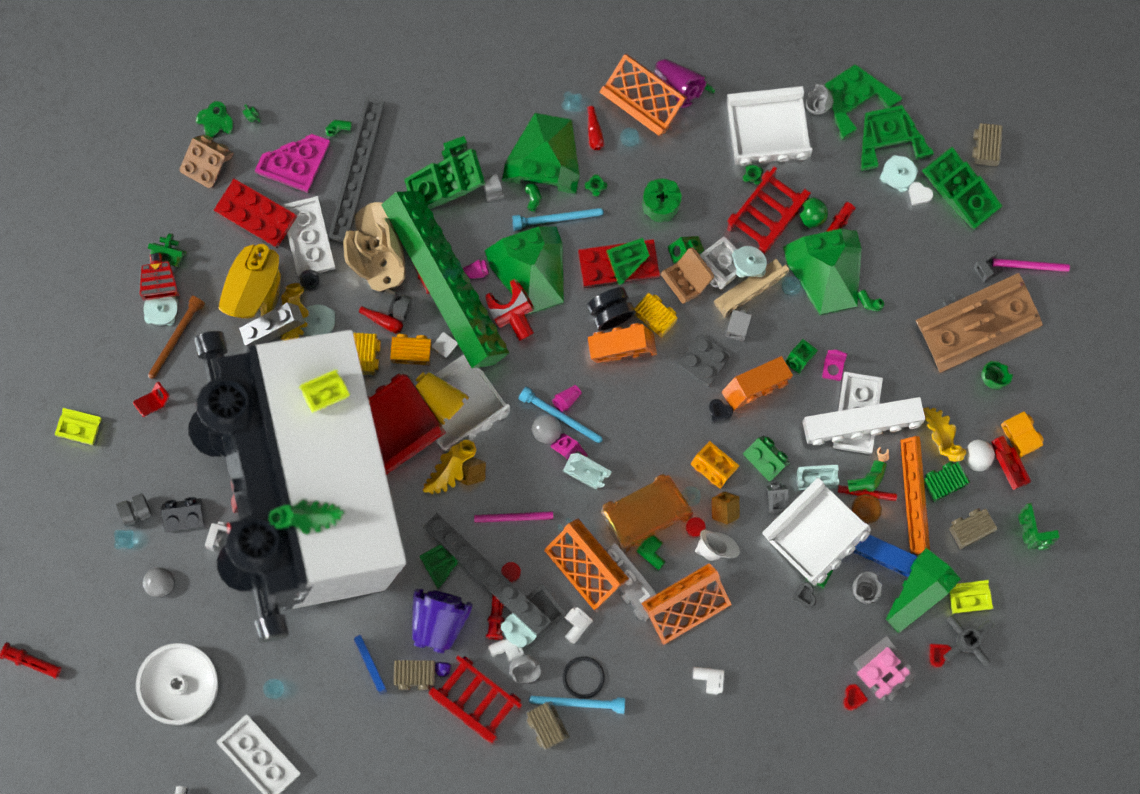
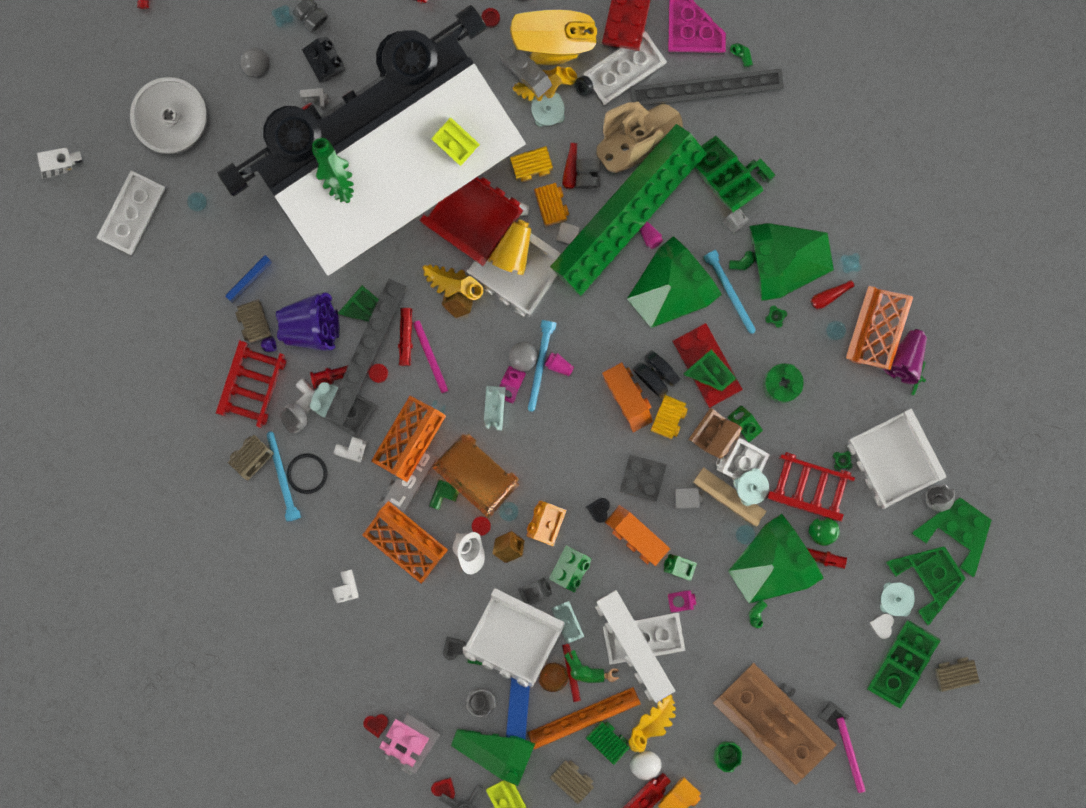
camera: 70 degrees right, 10 degrees up
red connector [485,279,534,341] -> none
none -> red pin [398,308,413,366]

